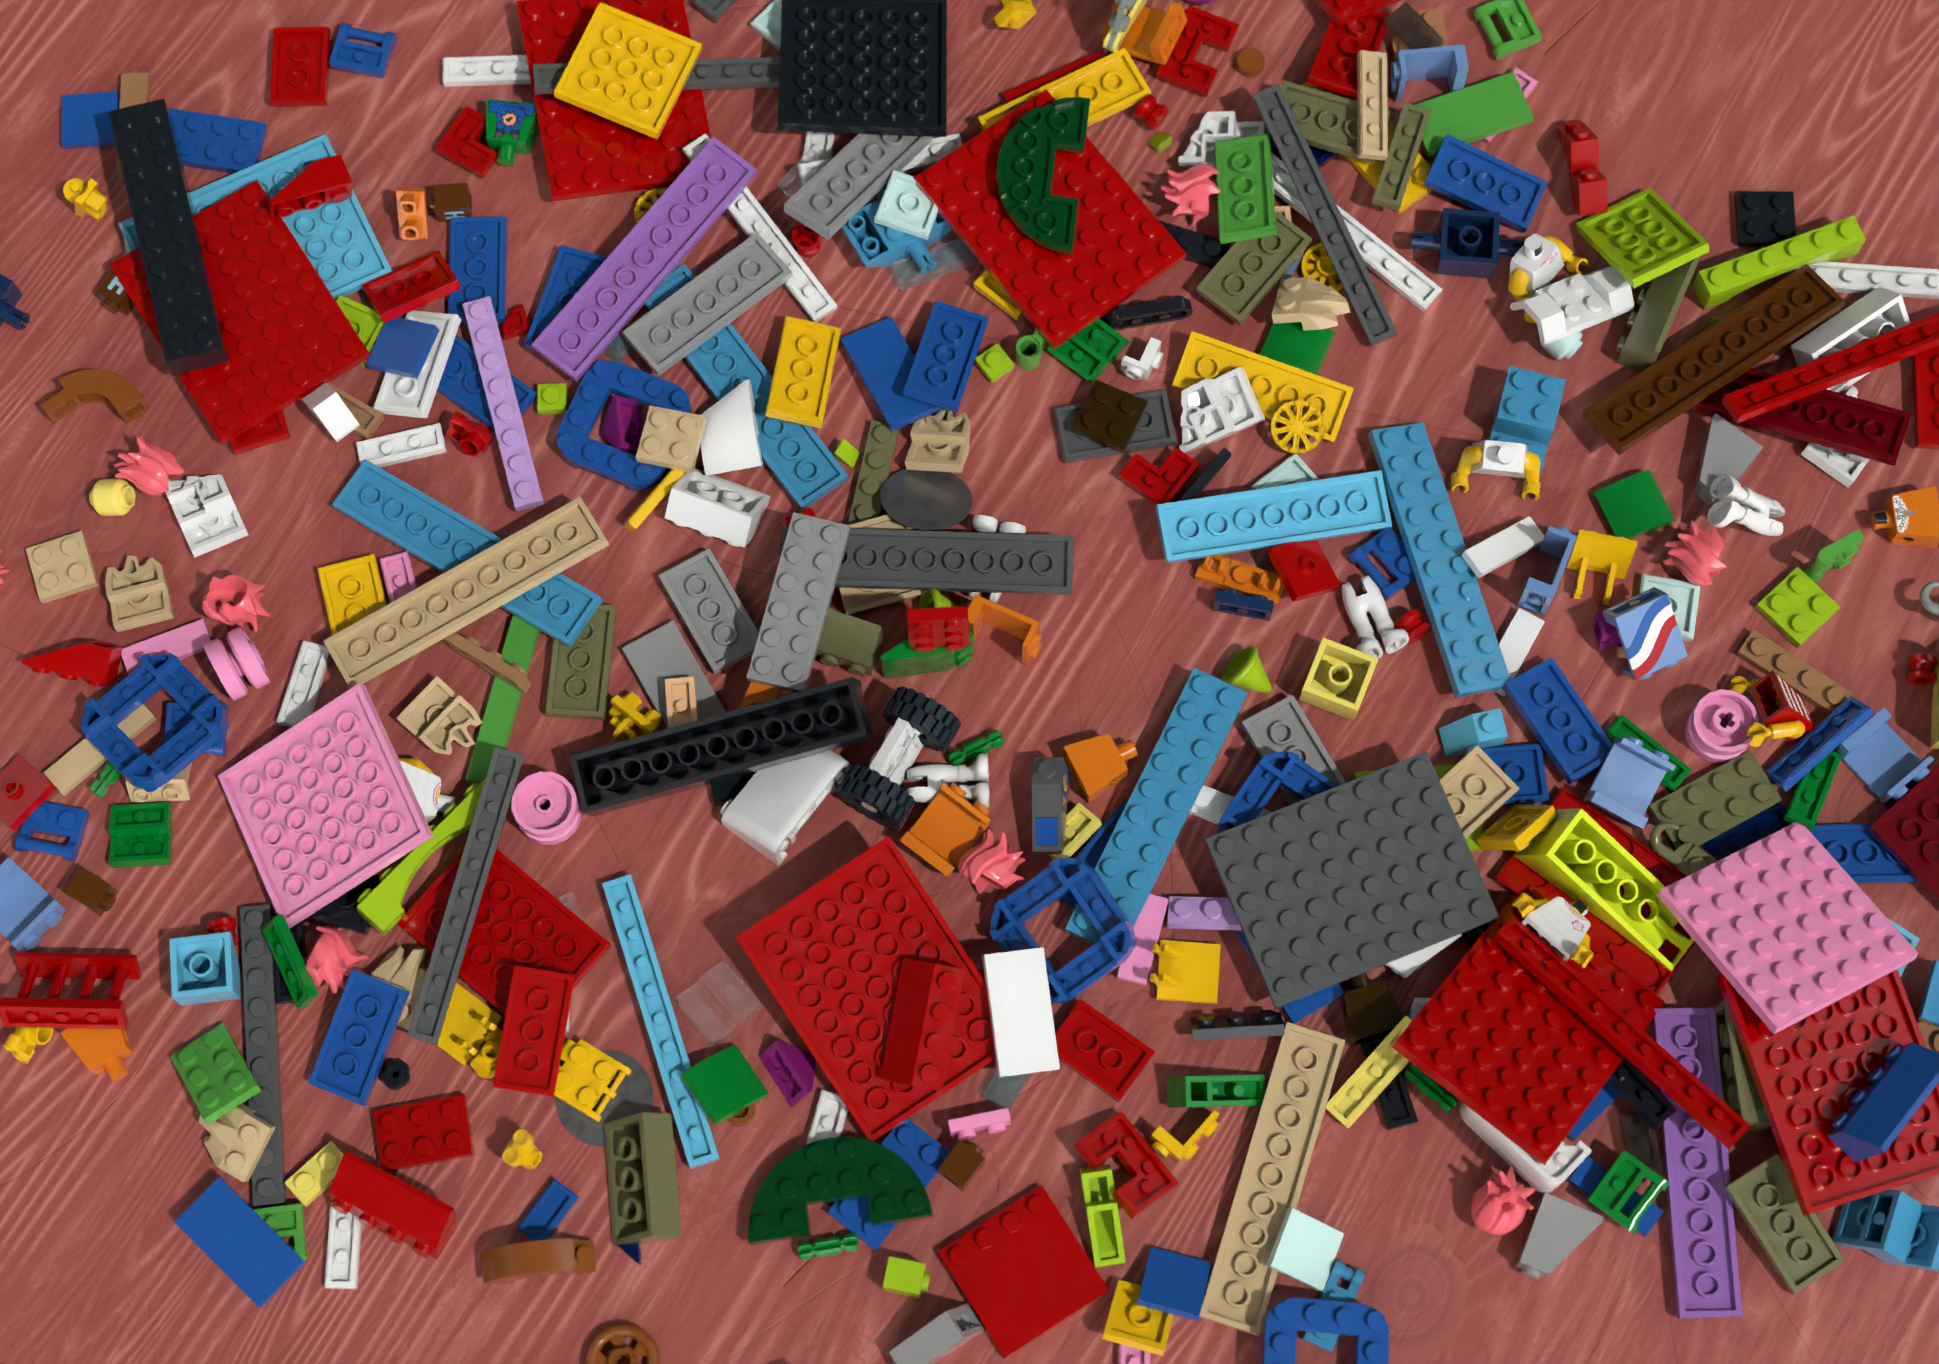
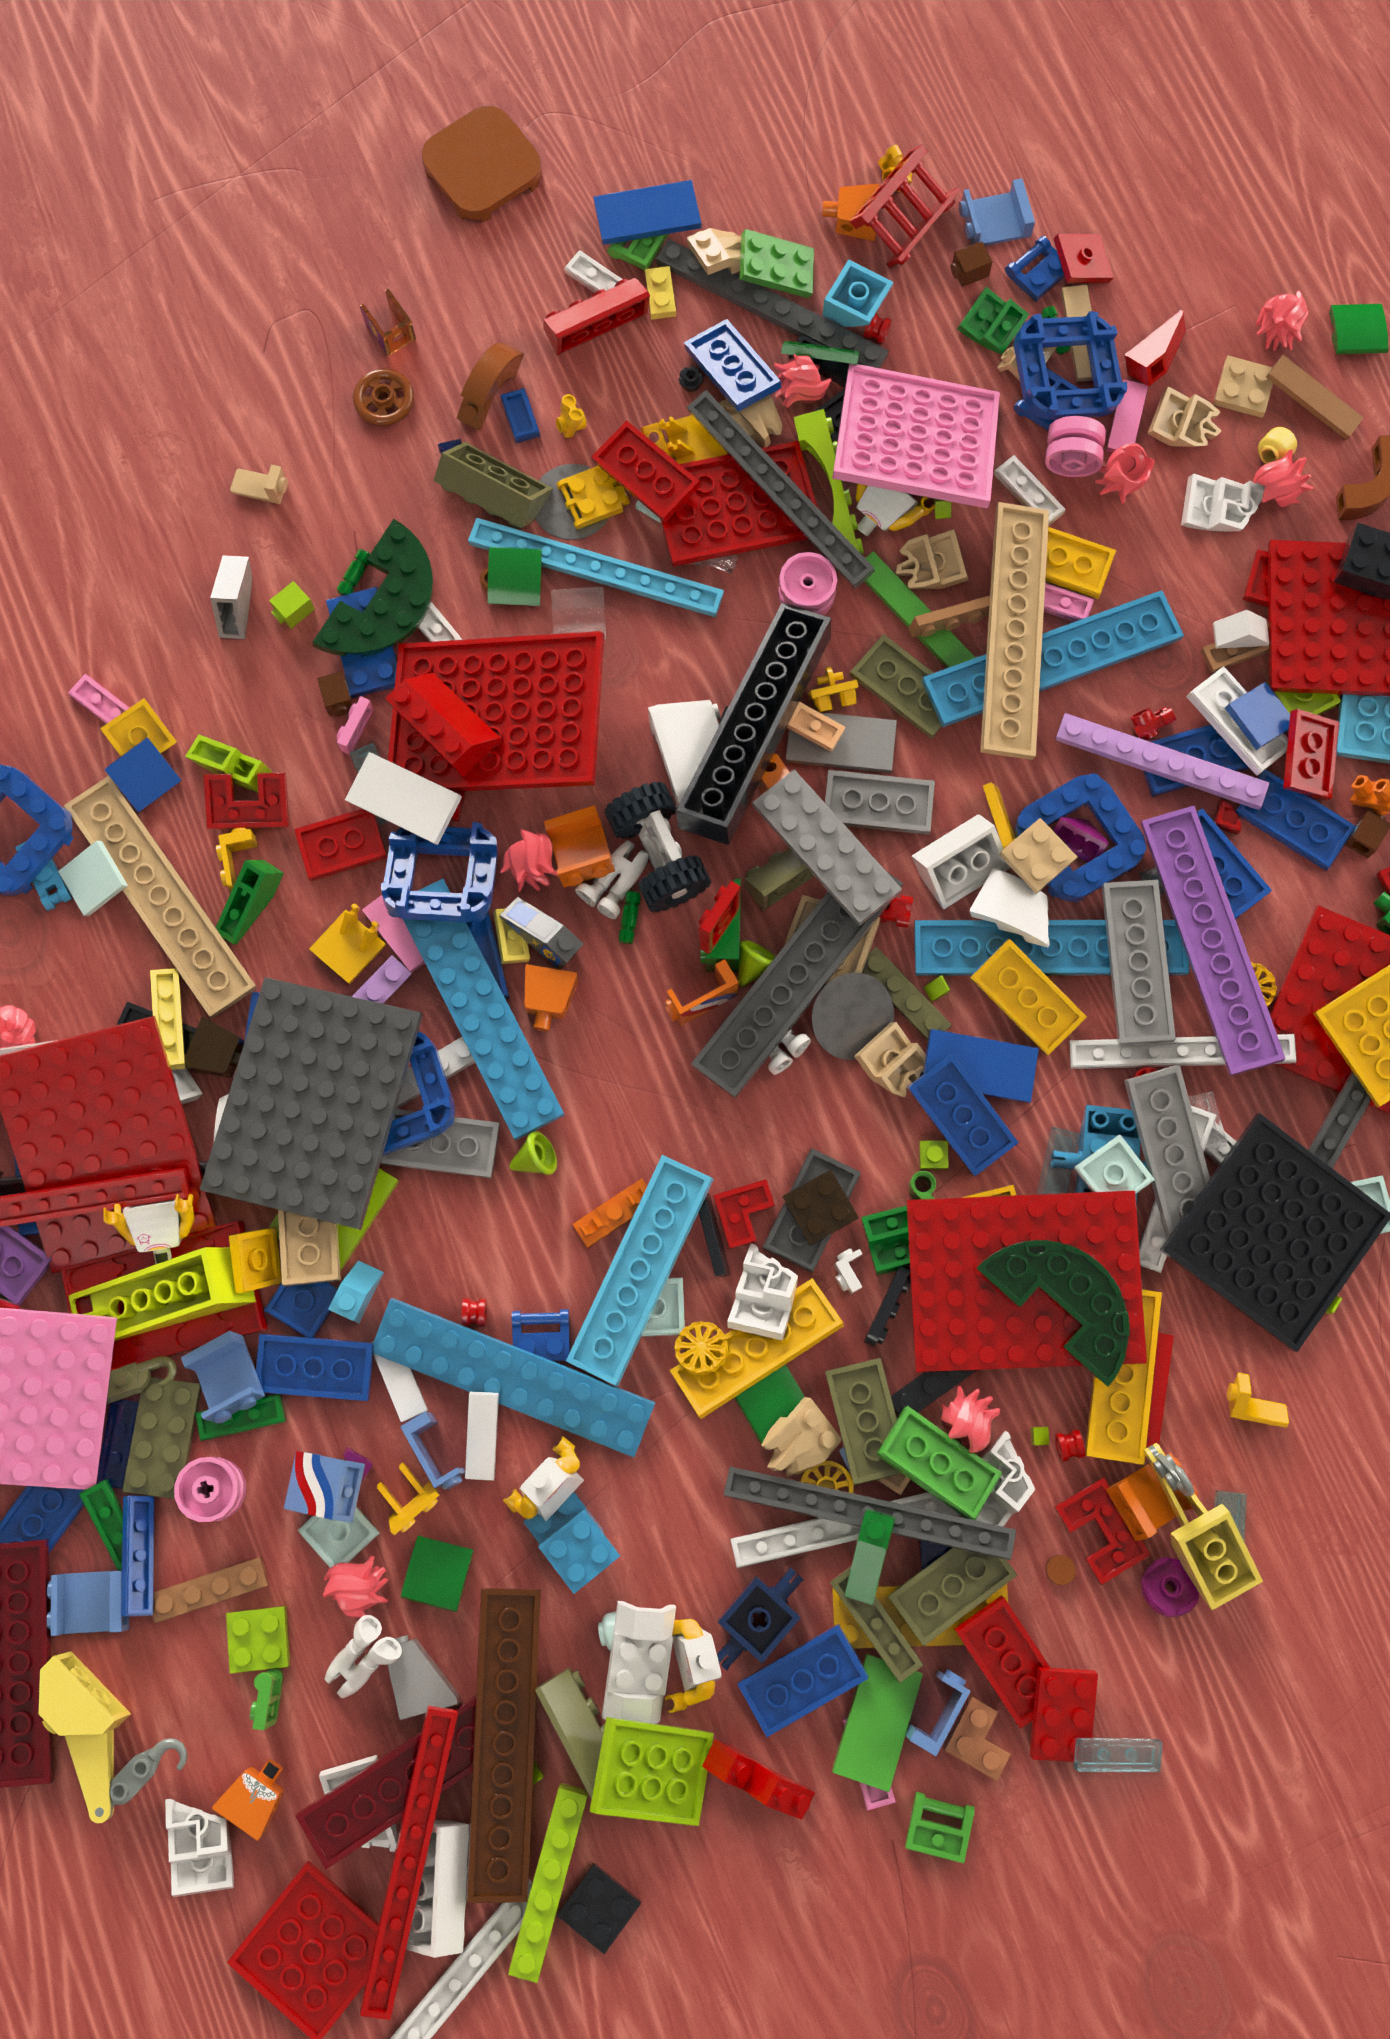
camera: 125 degrees right, 5 degrees up
white tile [356,423,447,468] -> none
red plate [373,1094,474,1172] -> none
lime plate [537,383,568,415] -> none
magenta slope [760,1039,816,1107] -> none
red plate [938,1185,1109,1359] -> none
black plate [1190,1010,1284,1041] -> none
dark blue plate [1212,589,1274,621] -> none
red plate [1267,540,1341,602] -> none
light yellow brick [1299,638,1379,721] -> none
white piece [1341,575,1409,658] -> none
tan tile [1357,50,1388,161] -> none
clear smoke plate [1385,2,1444,50] -> none
torso [1728,670,1815,747] -> none
red wheel [1906,654,1938,686] -> none
none -> green slope [845,1509,896,1605]
none -> medium nougat tile [1266,355,1364,440]

